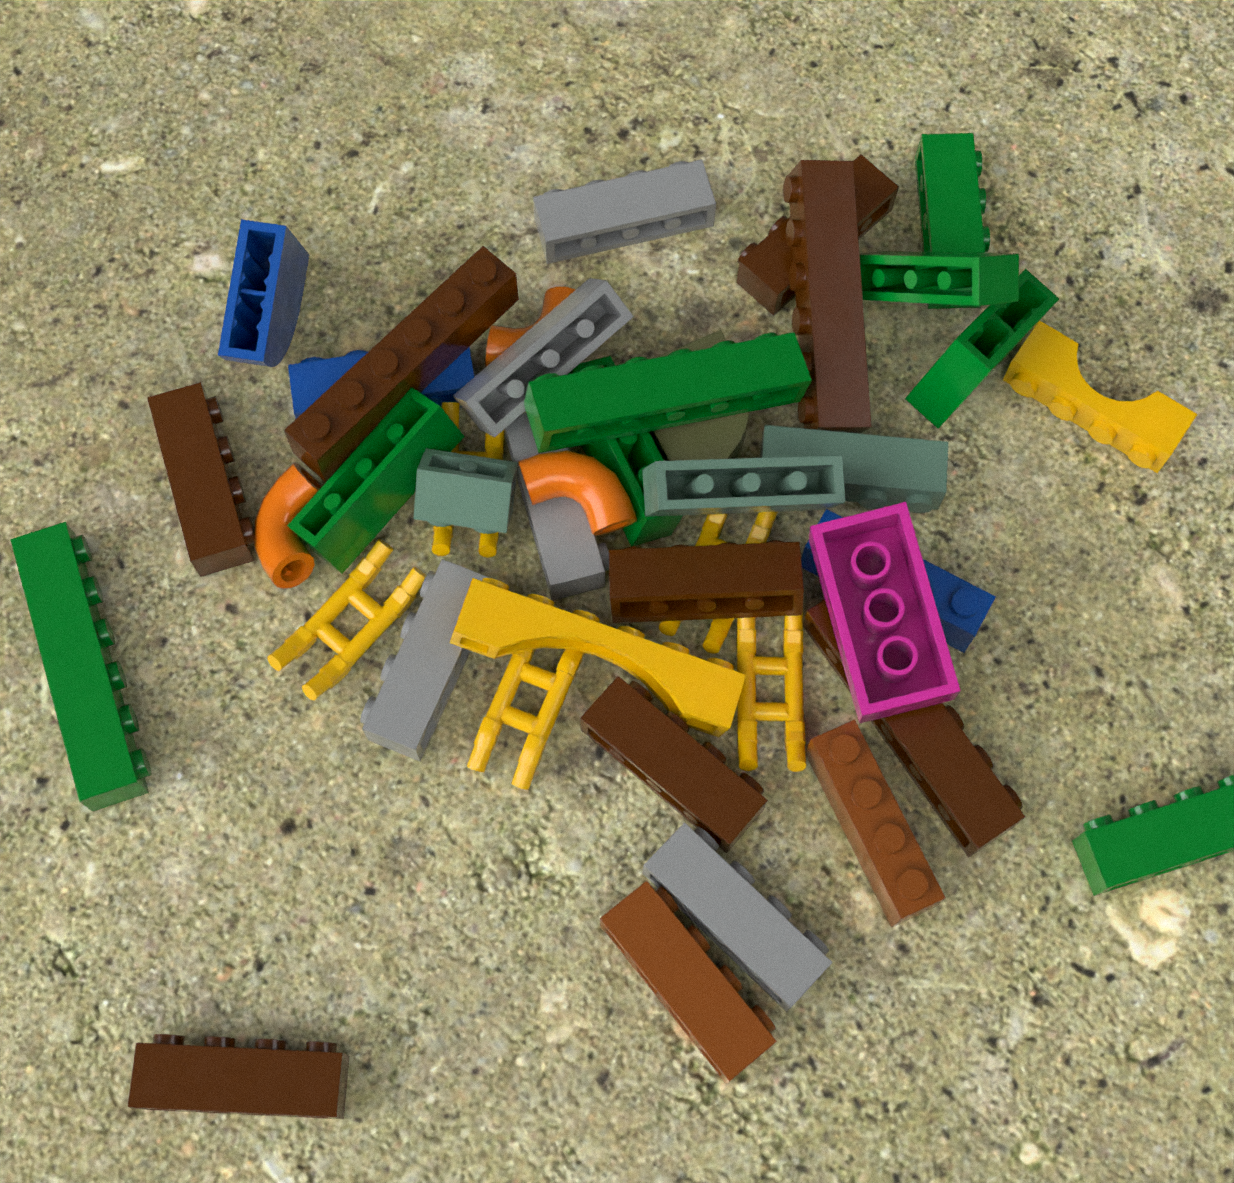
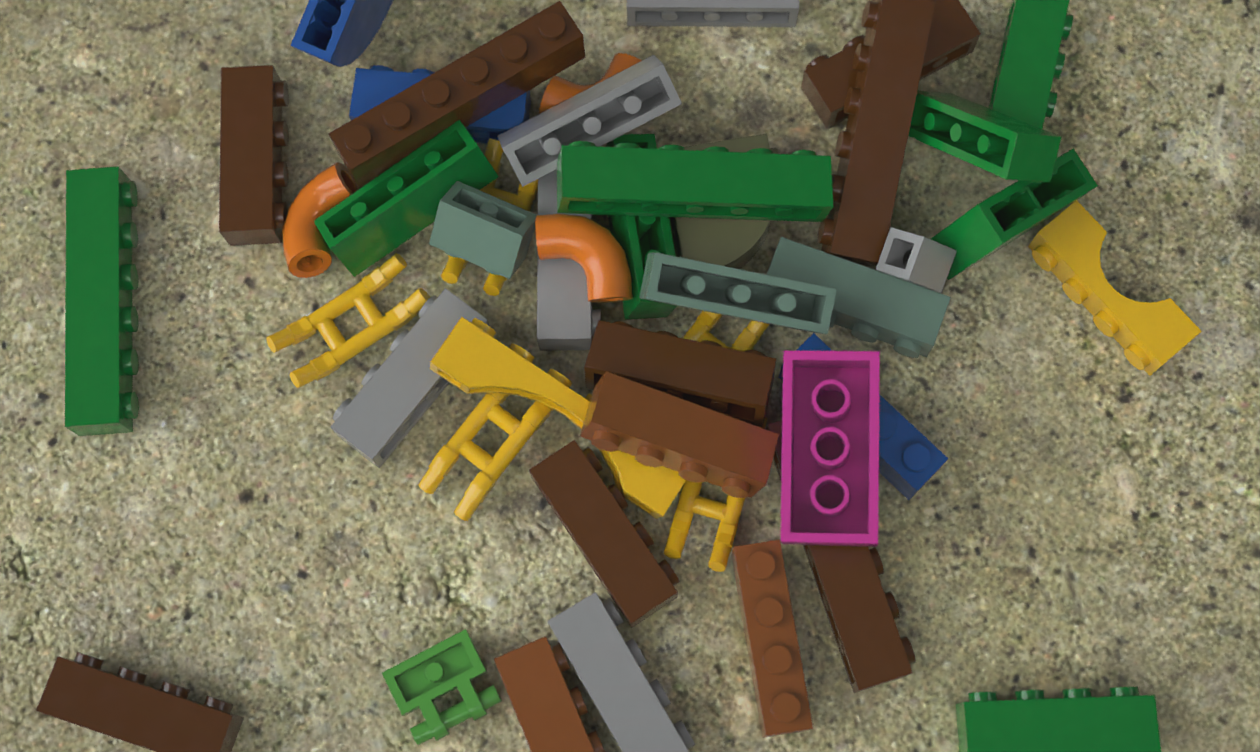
camera: 20 degrees right, 5 degrees up
none -> bright green plate [382,629,502,745]
none -> dark orange brick [580,371,779,498]
none -> light grey brick [875,227,957,293]

